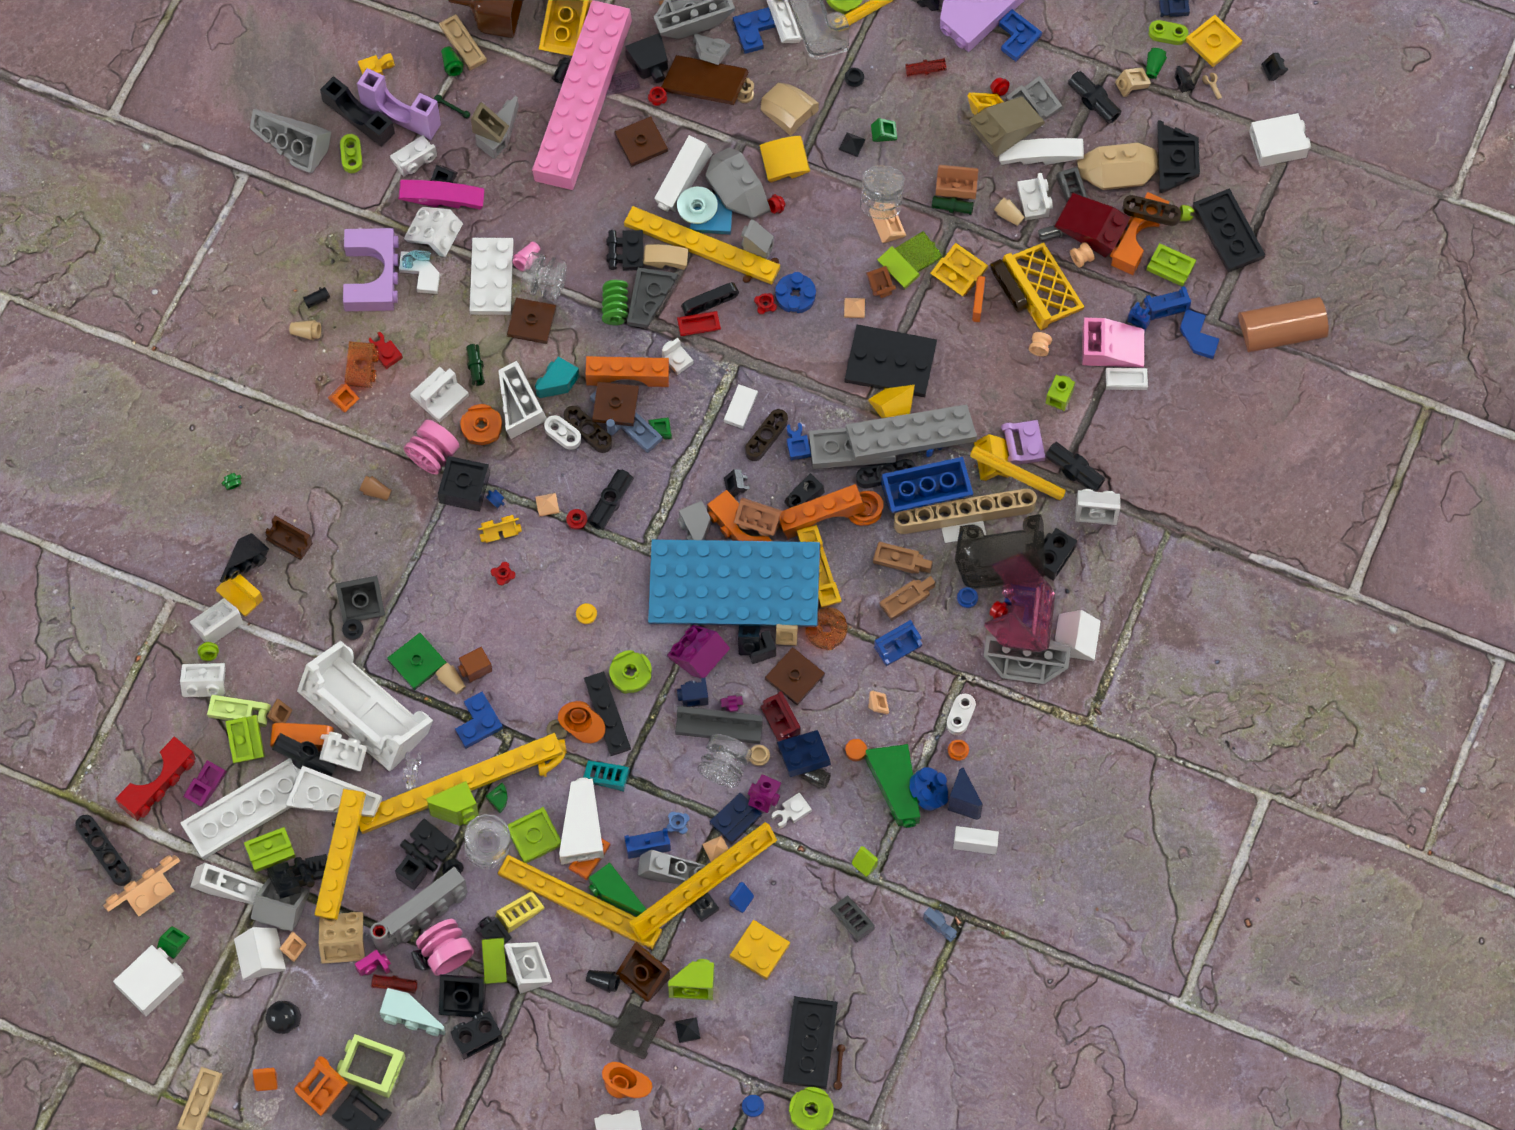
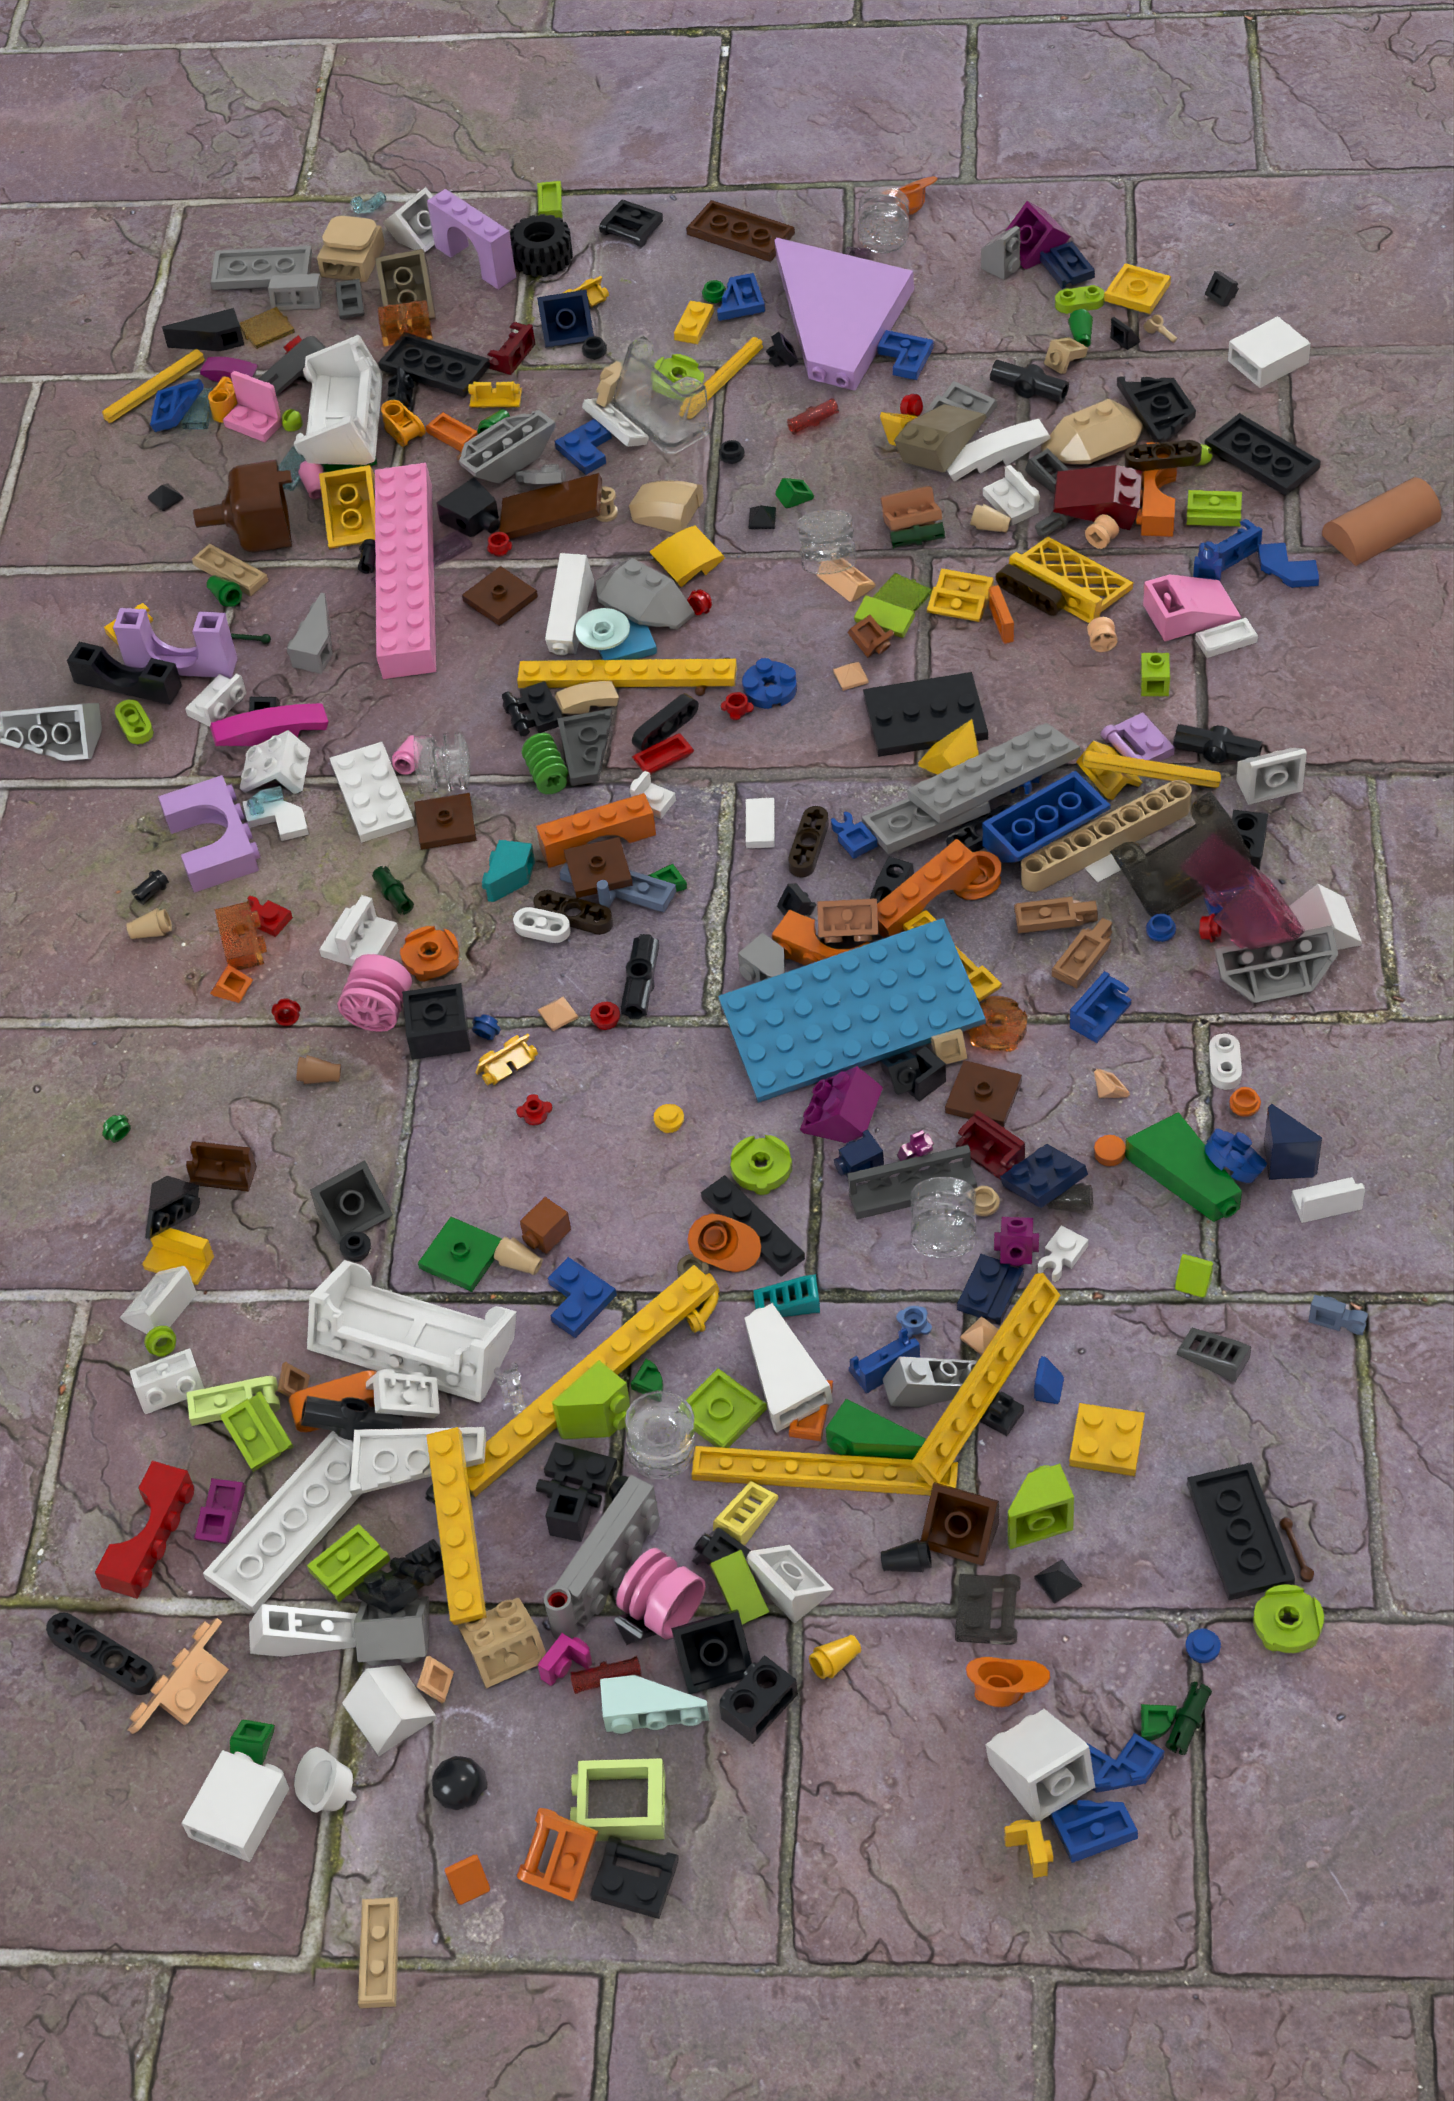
camera: 15 degrees left, 15 degrees down
dark tan slope [471,102,509,143] -> none
white wedge [499,361,547,439] -> none
light grey slope [741,219,774,260] -> none
none -> red plate [272,998,301,1026]
none -> white piece [294,1747,357,1813]
none -> yellow cone [809,1635,861,1679]

